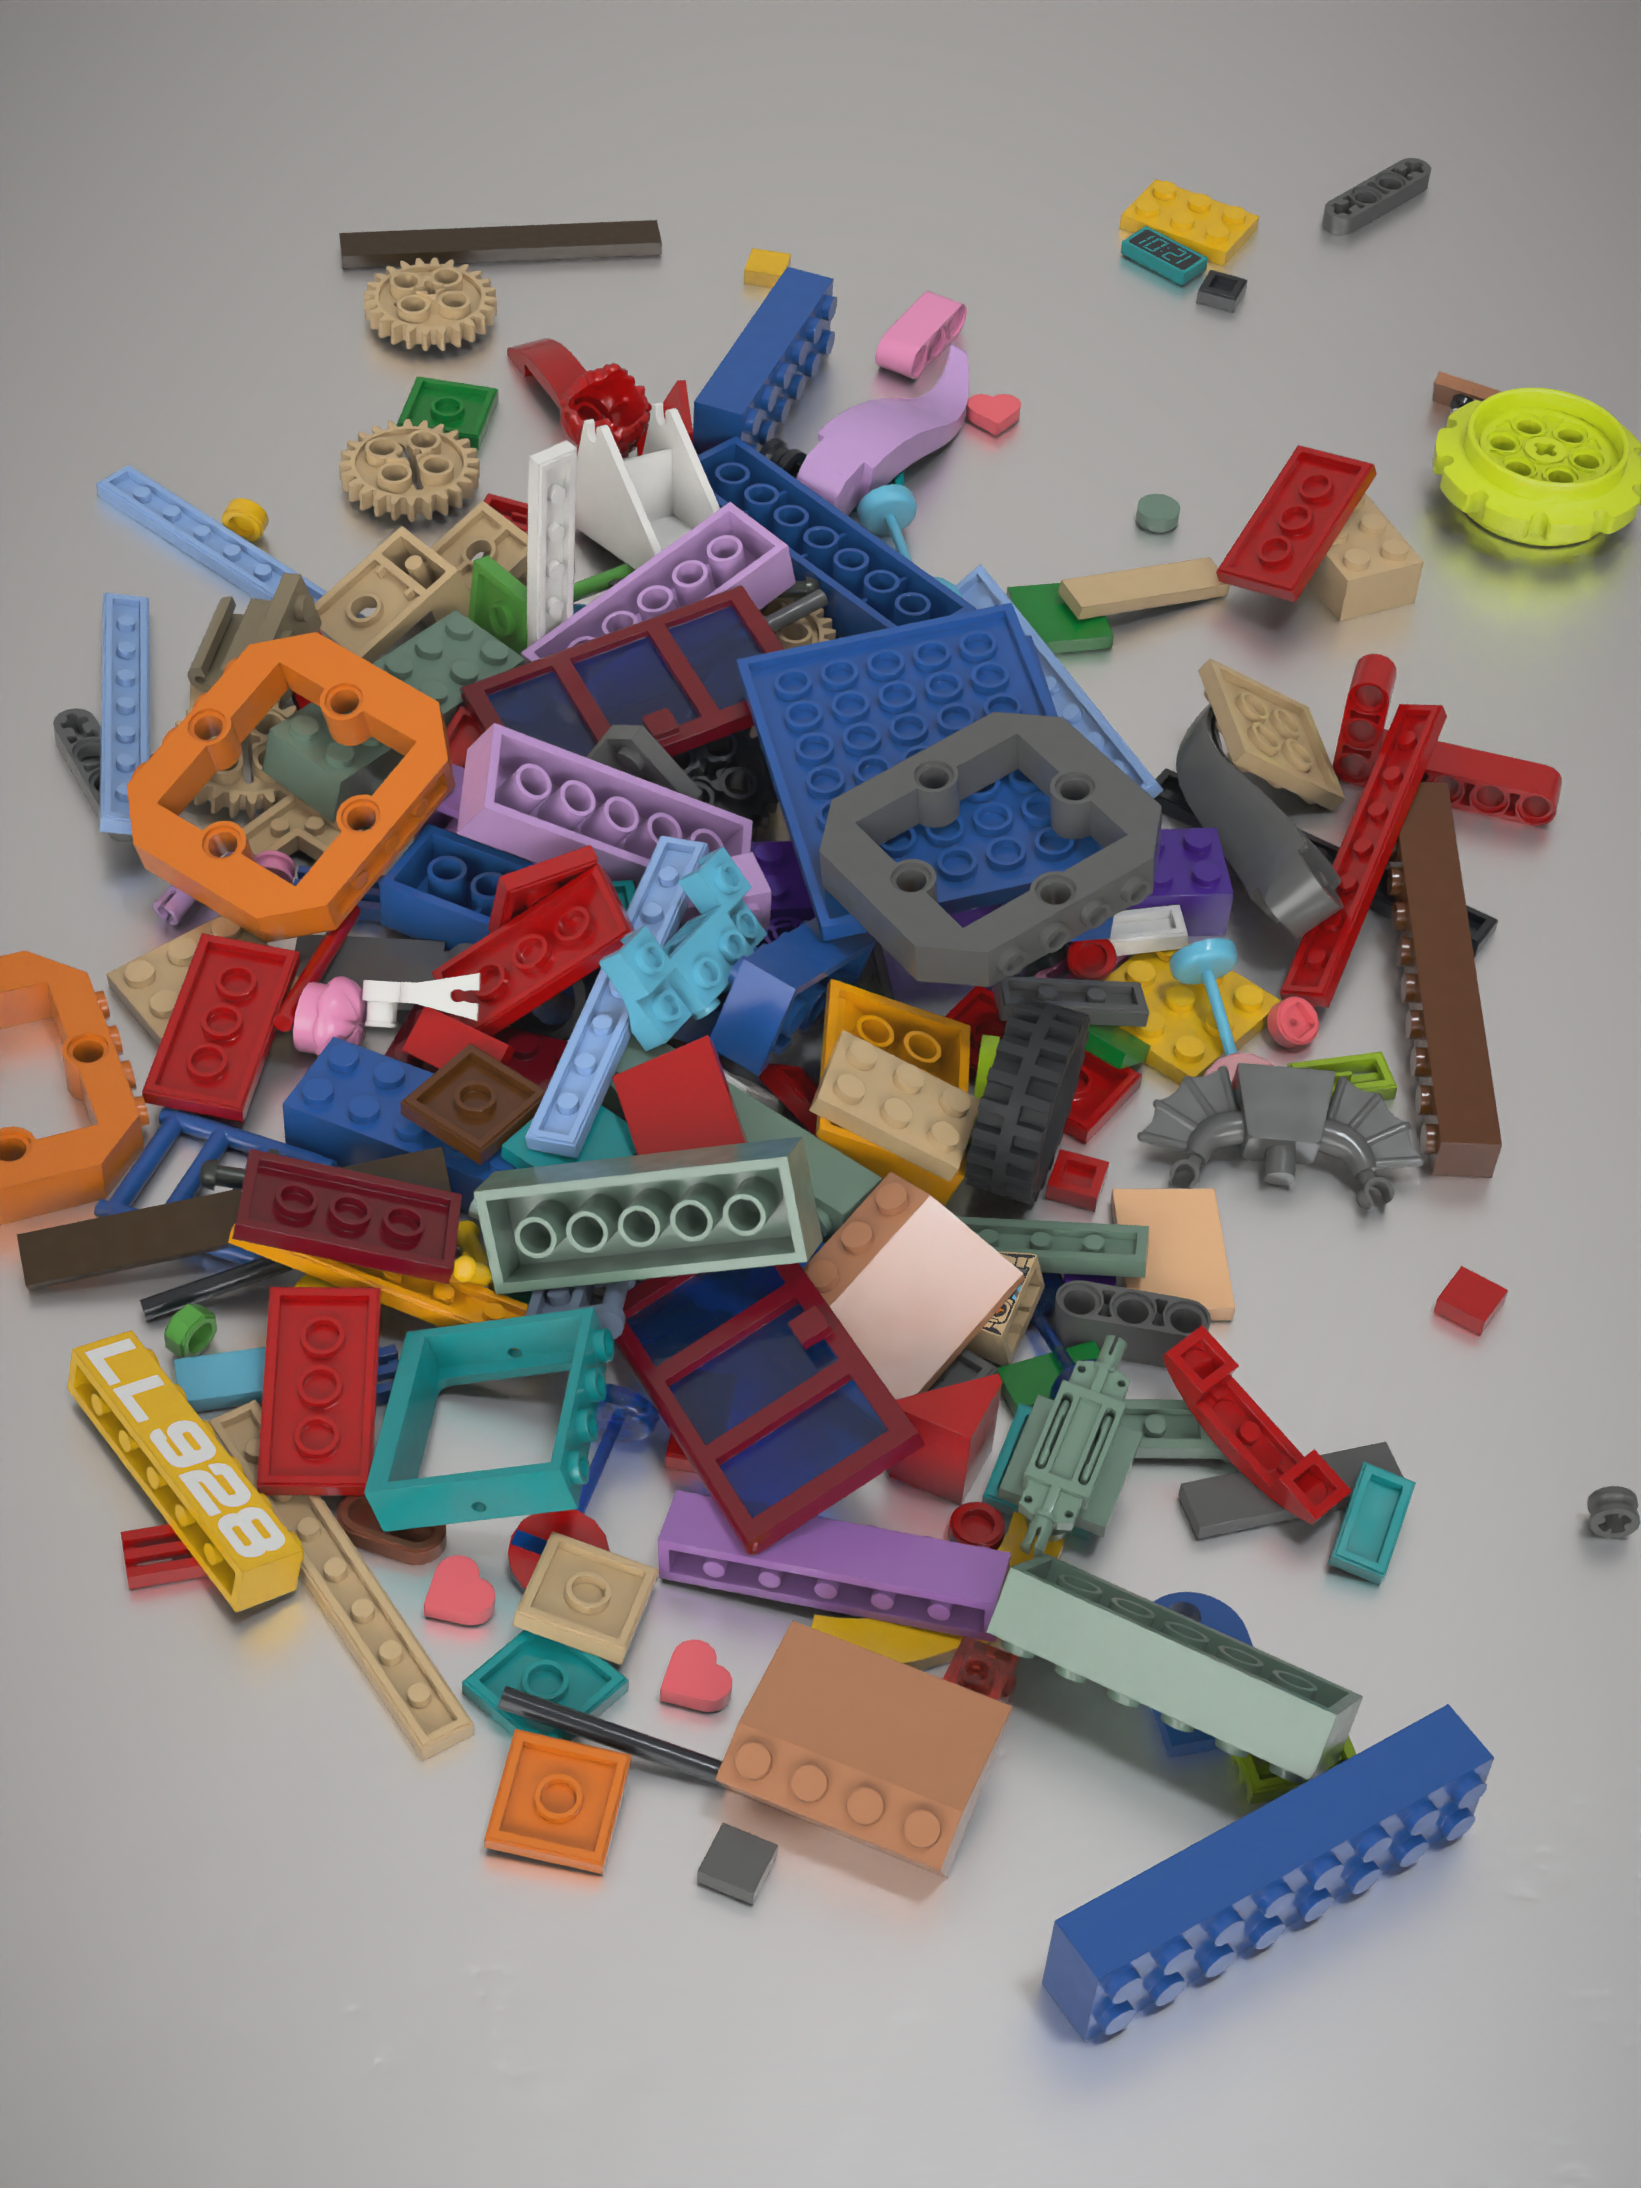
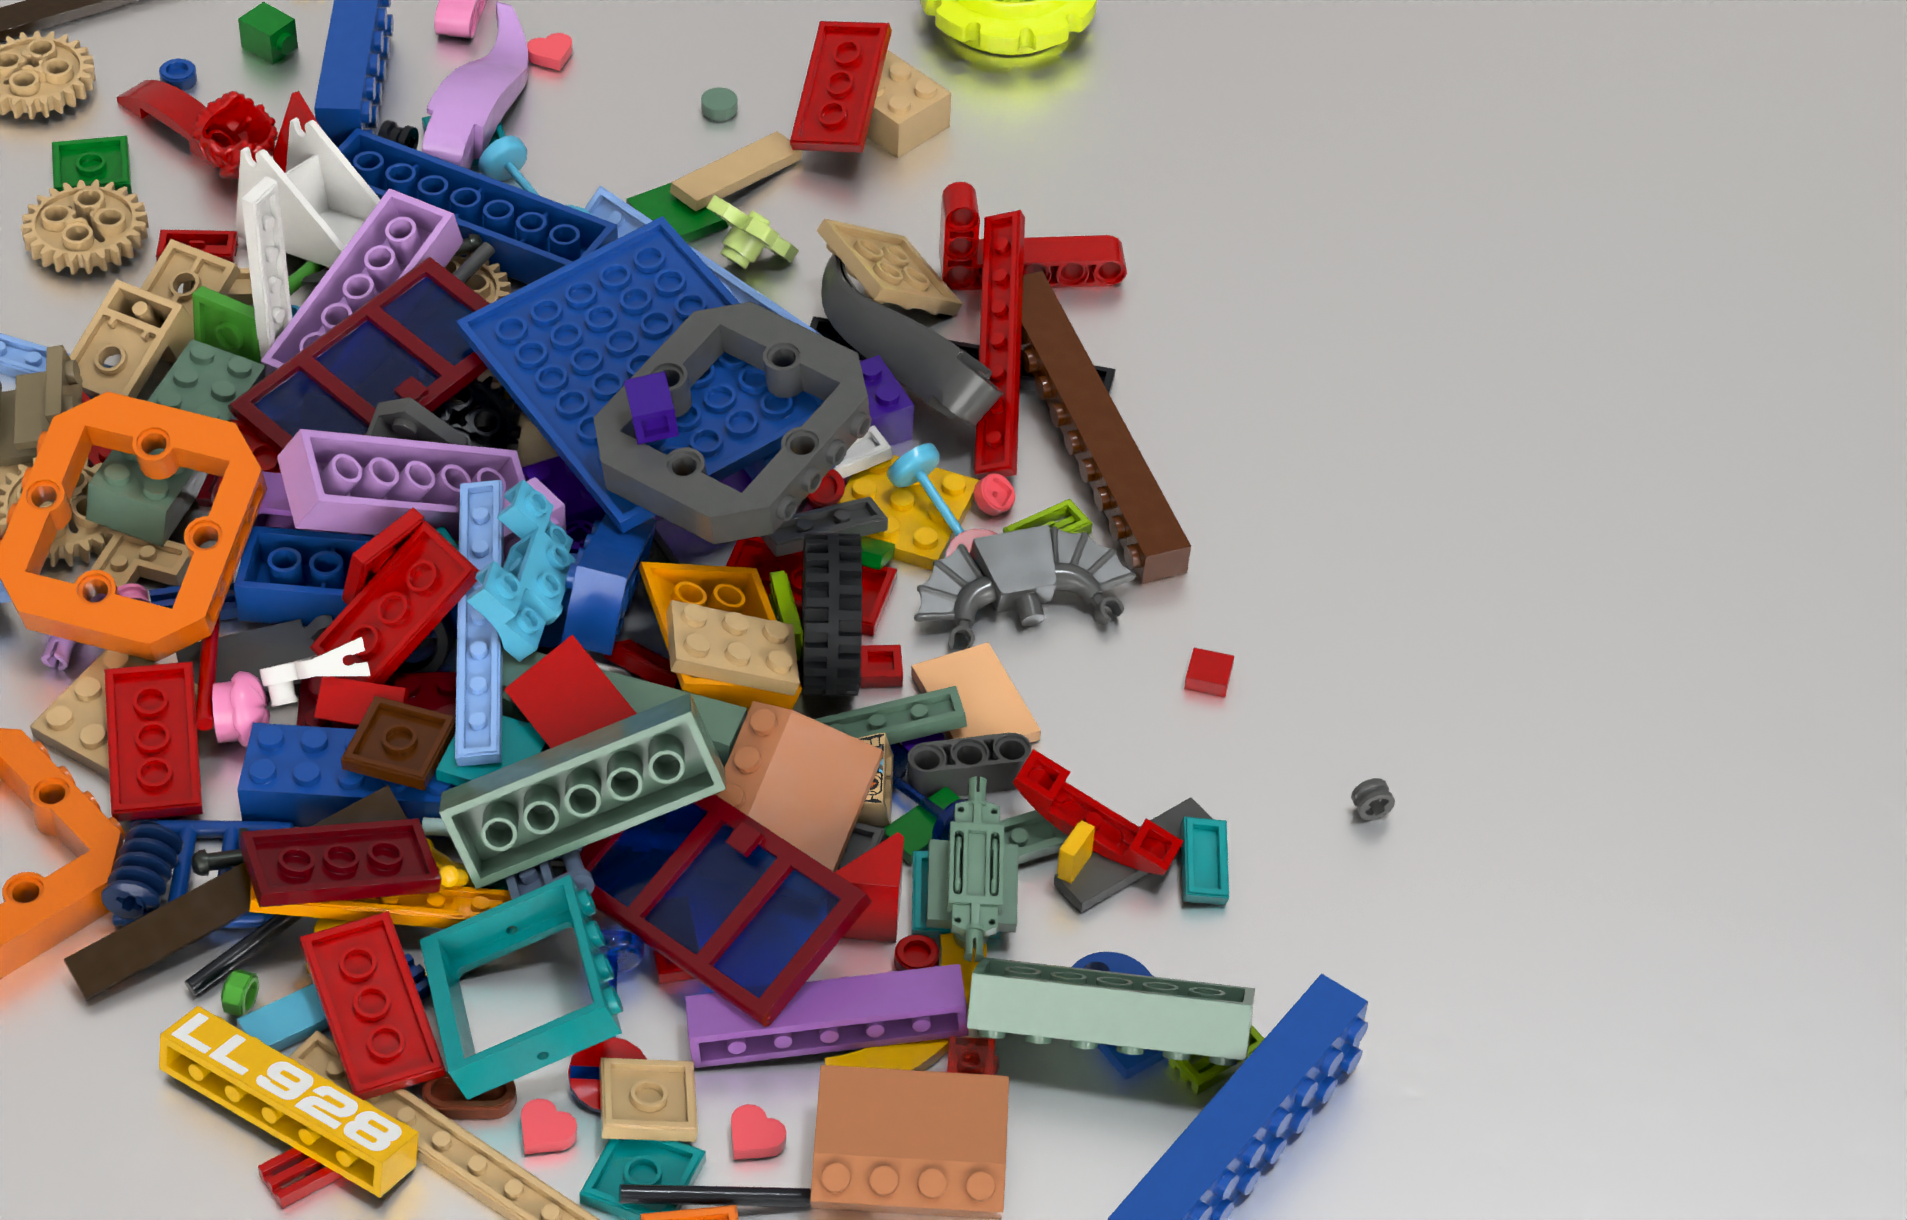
camera: 20 degrees left, 0 degrees up
none -> dark blue piece [101,820,184,919]
none -> blue tile [159,58,197,91]
none -> green brick [238,2,298,65]
none -> dark purple panel [624,371,679,445]
none -> yellowish green plant [706,195,799,270]
none -> yellow tile [1057,820,1095,884]

